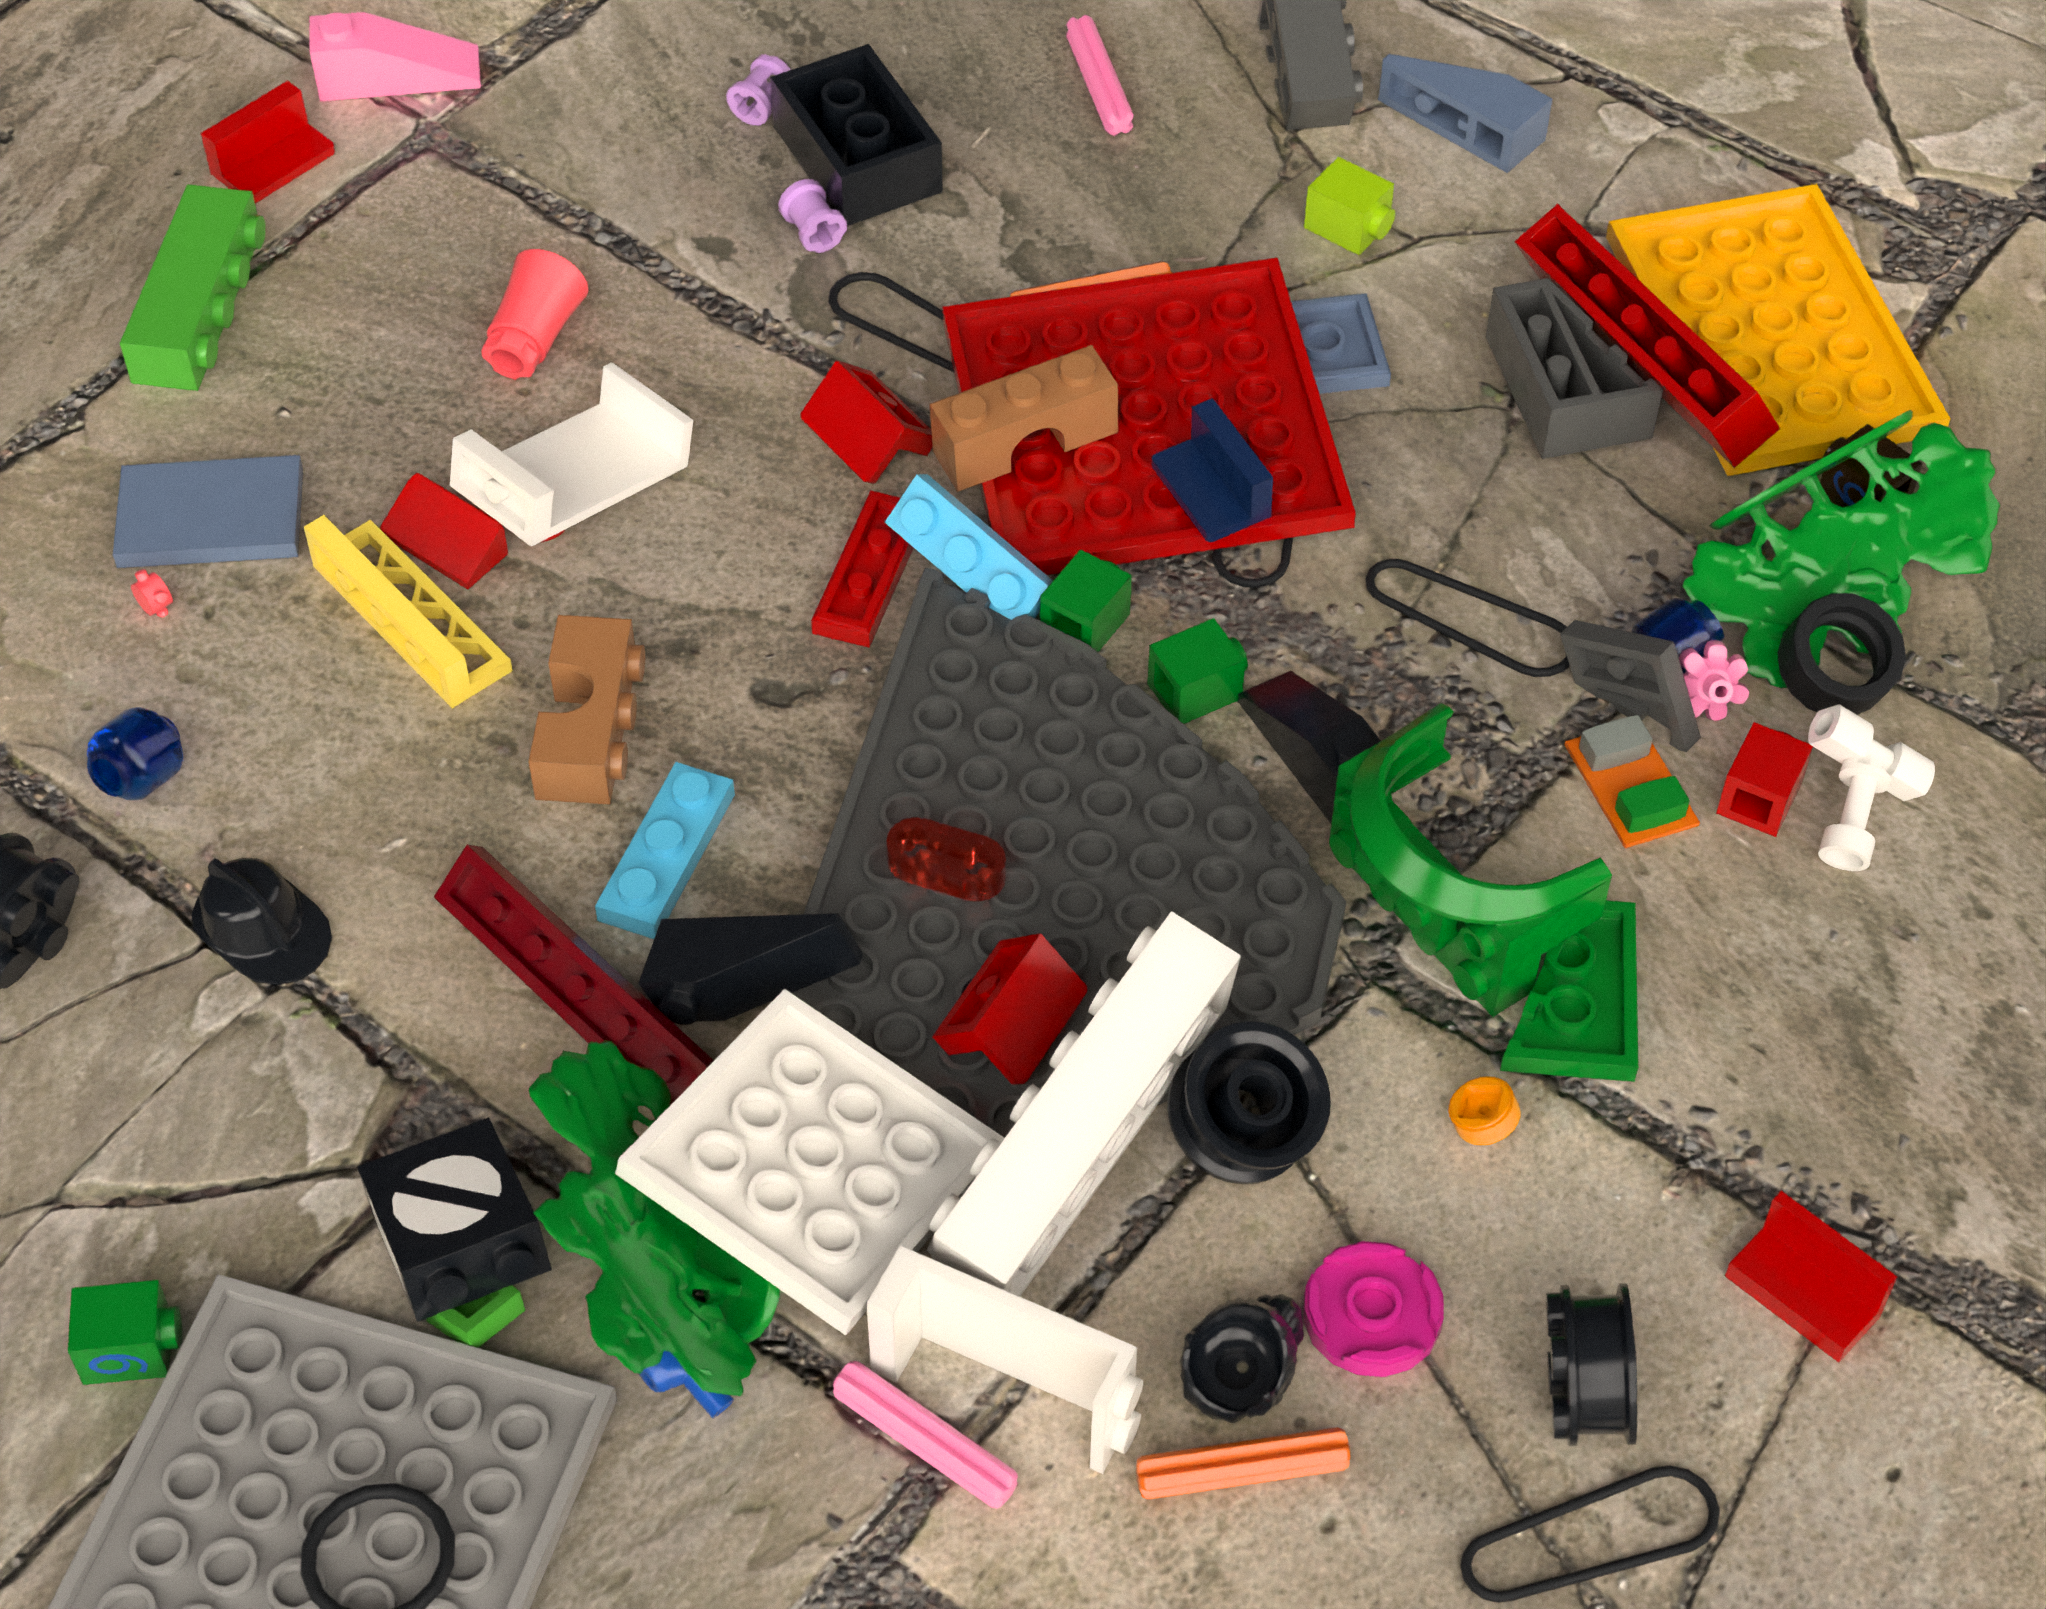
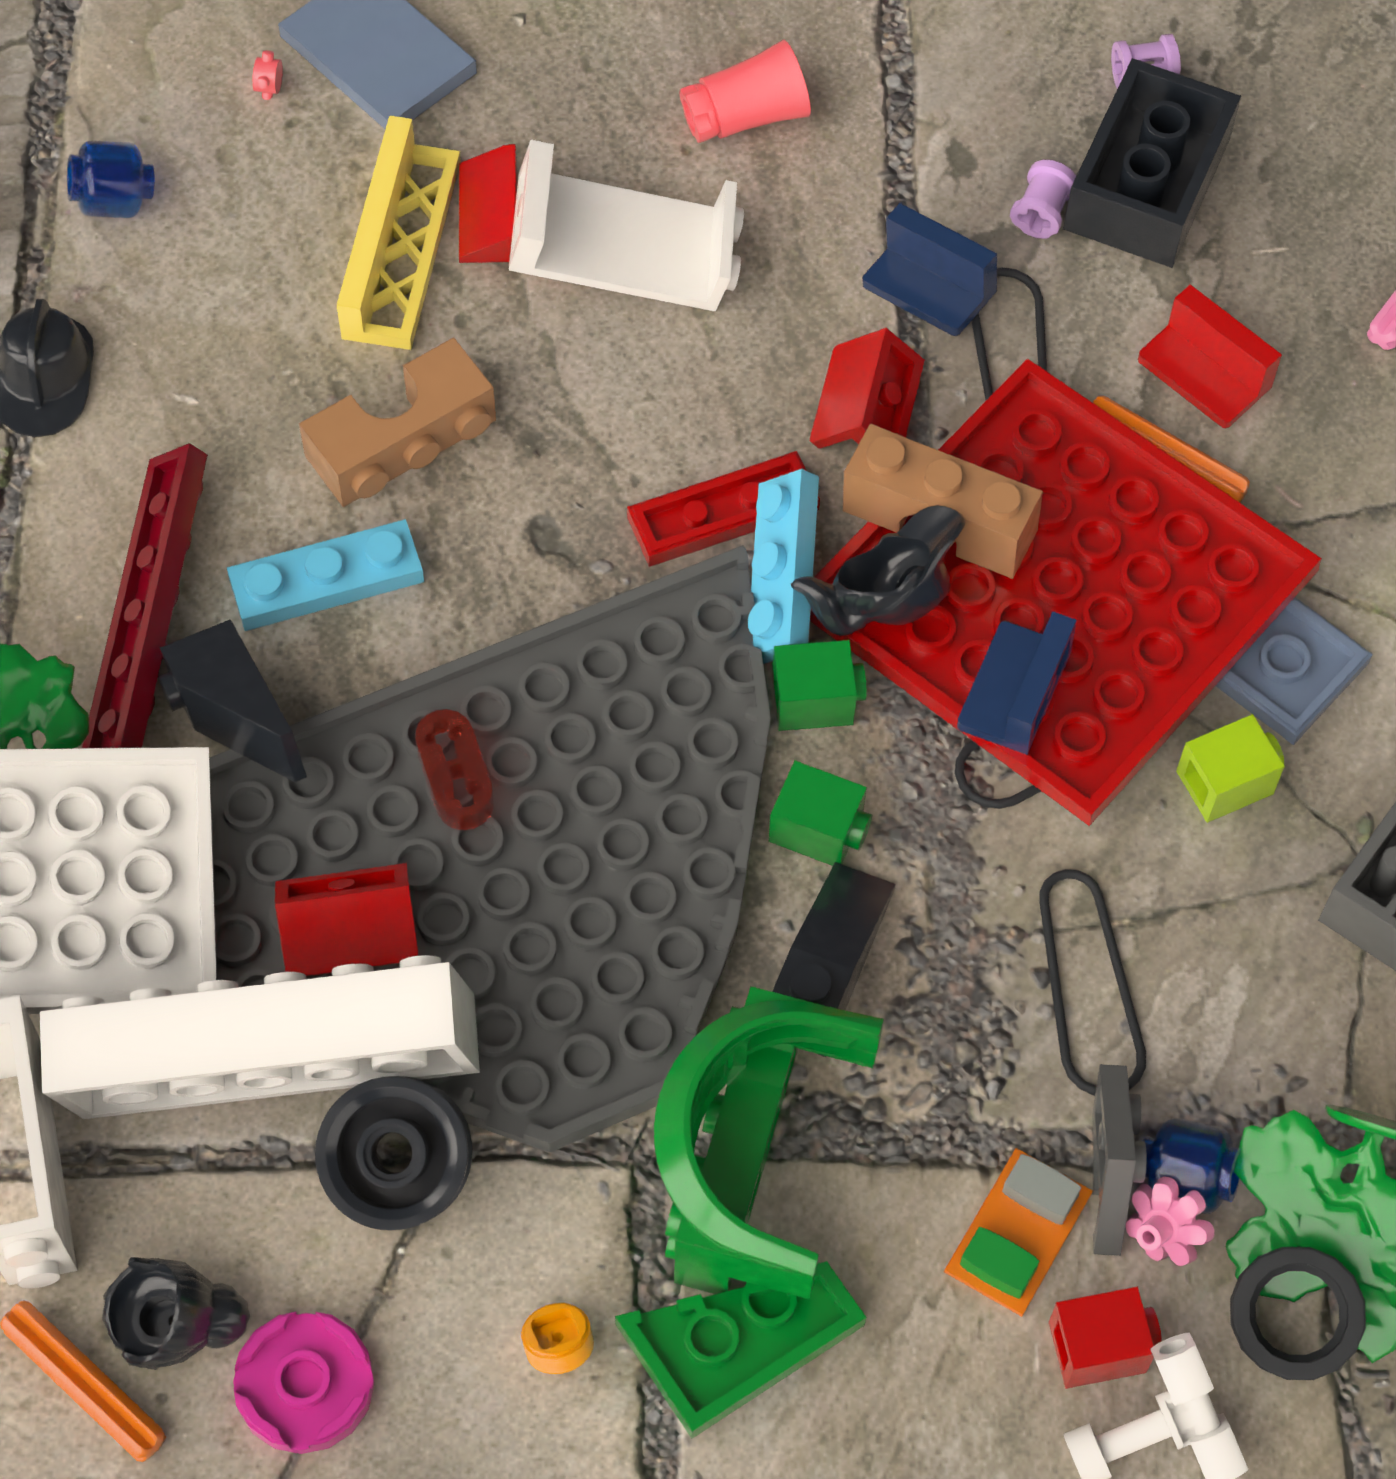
camera: 50 degrees right, 10 degrees up
none -> black hair [791,505,966,636]
none -> dark blue panel [862,203,997,336]
none -> red panel [1138,284,1282,429]
none -> lime brick [1176,714,1285,823]

